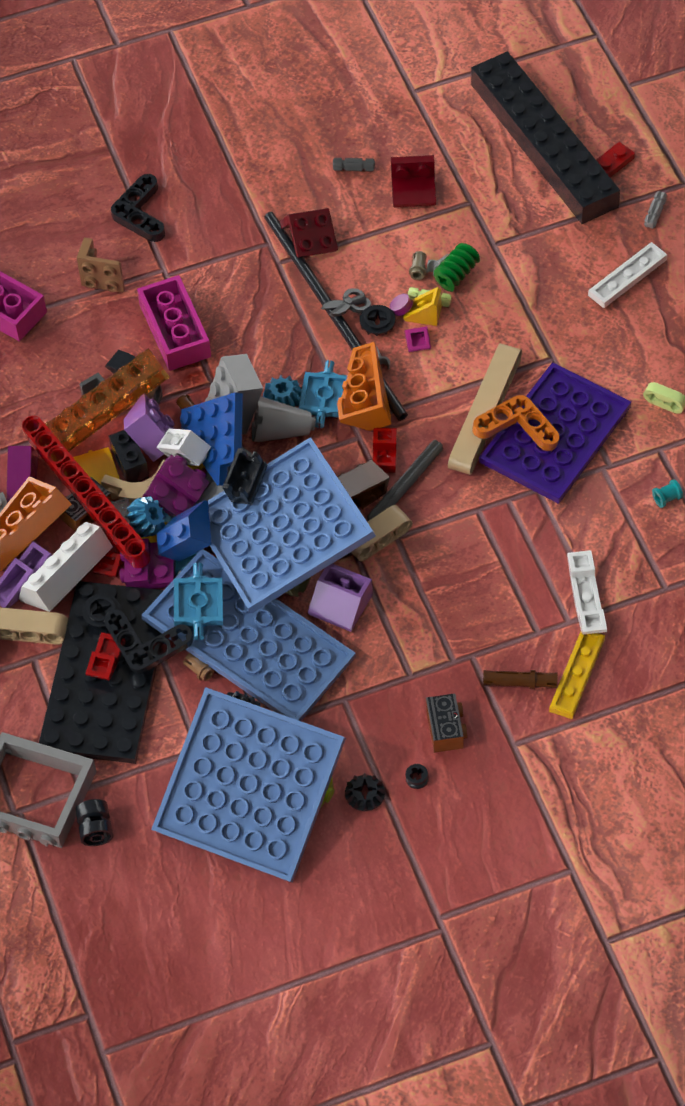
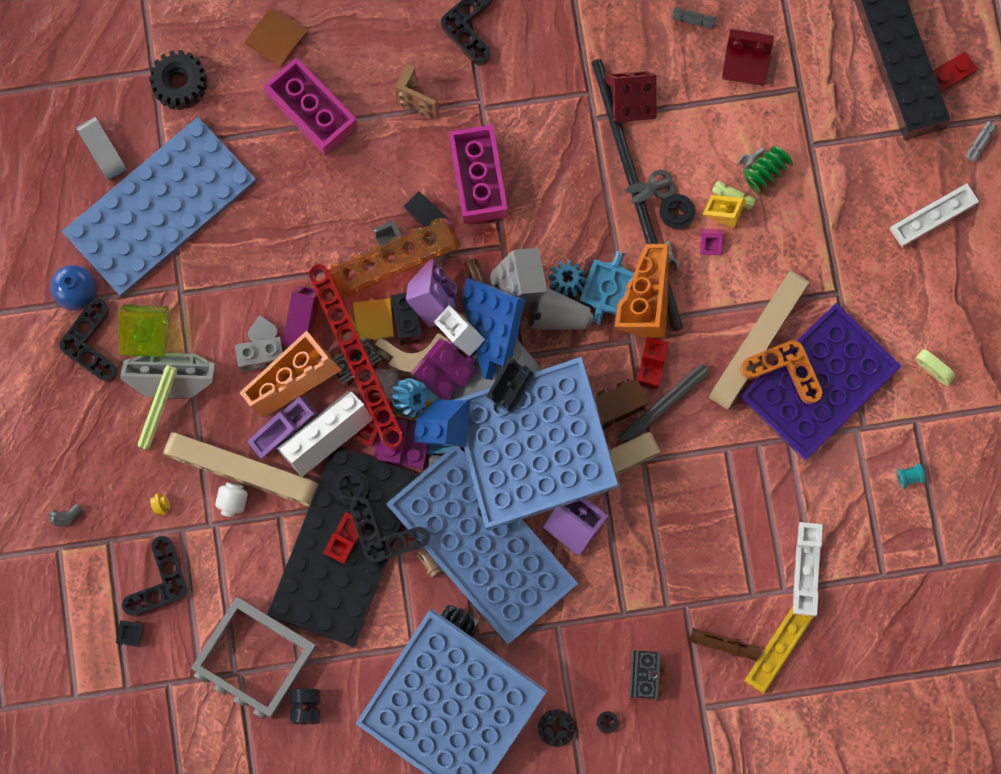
camera: 10 degrees right, 20 degrees up
dark azure plate [174,563,223,640] -> none
tile [390,294,413,316] -> none
dark tan pin [409,251,427,280] -> none

